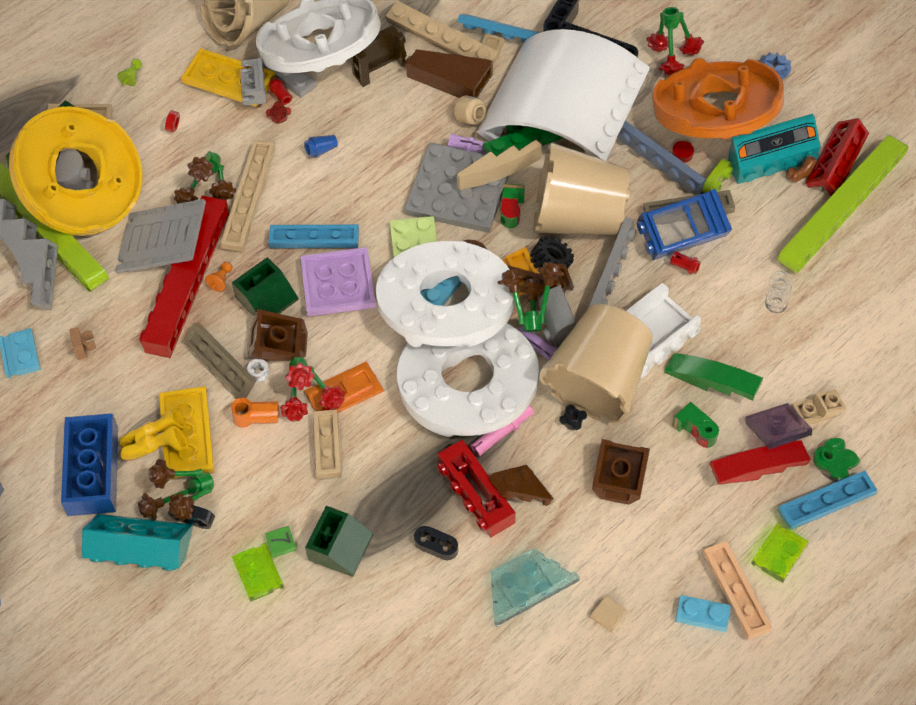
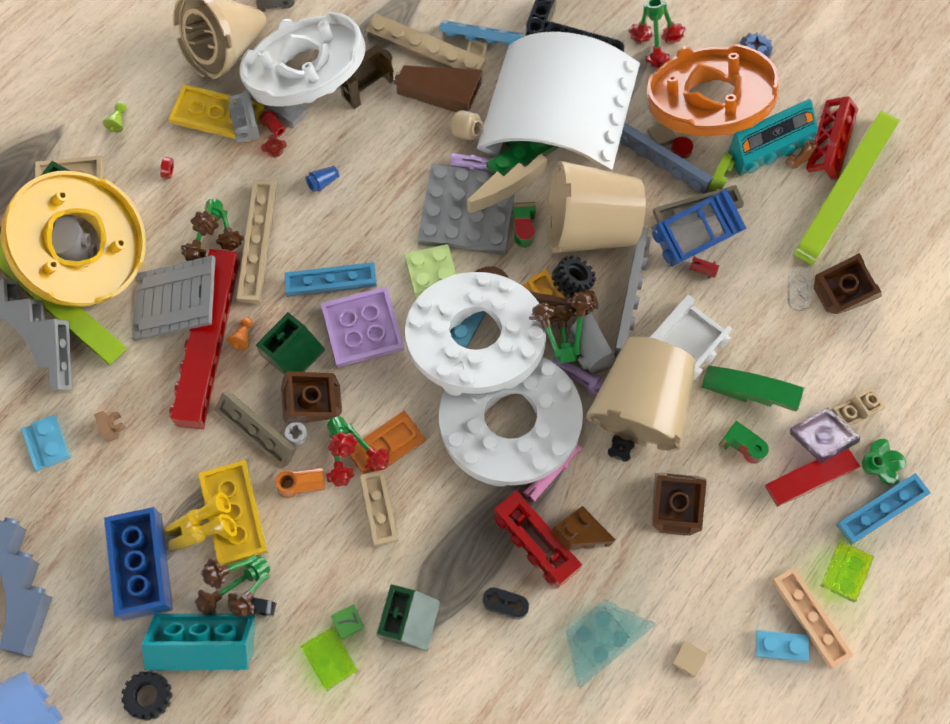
camera: 10 degrees left, 10 degrees up
none -> black tyre [121,671,173,720]
none -> tan tile [647,123,677,146]
none -> reddish brown slope [814,253,882,314]

